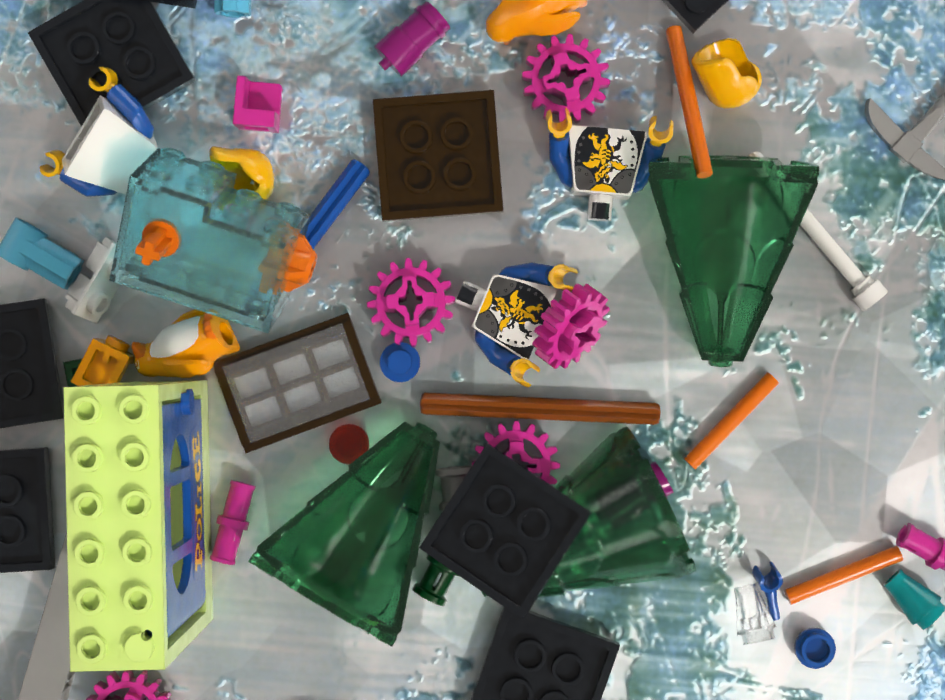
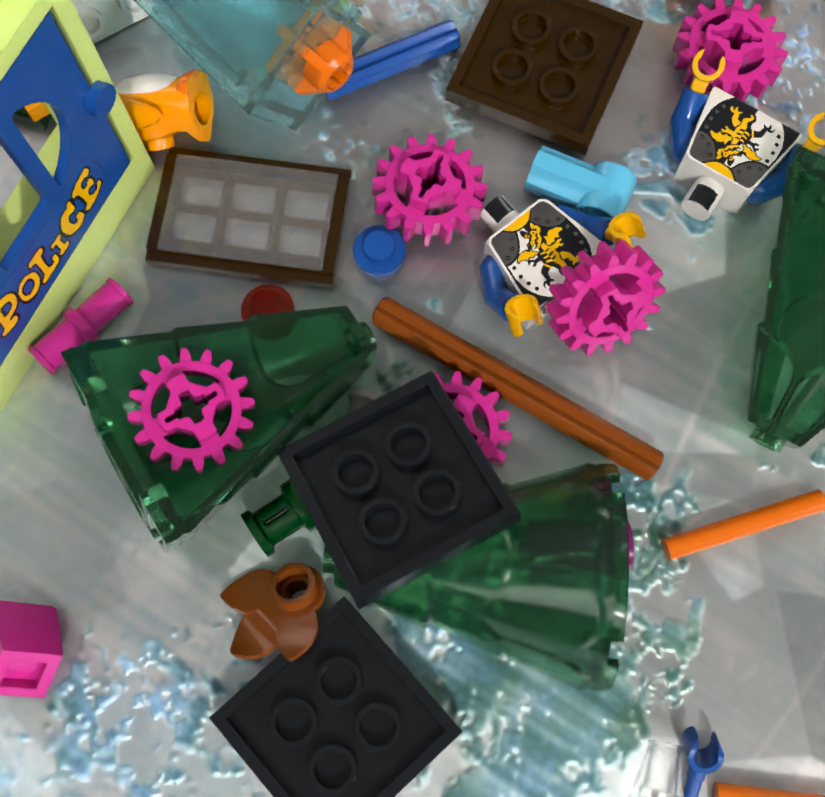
camera: 30 degrees right, 15 degrees down
none -> dark pink gear [127,348,255,474]
none -> dark orange plate [220,563,326,662]
none -> medium azure piece [524,145,637,219]

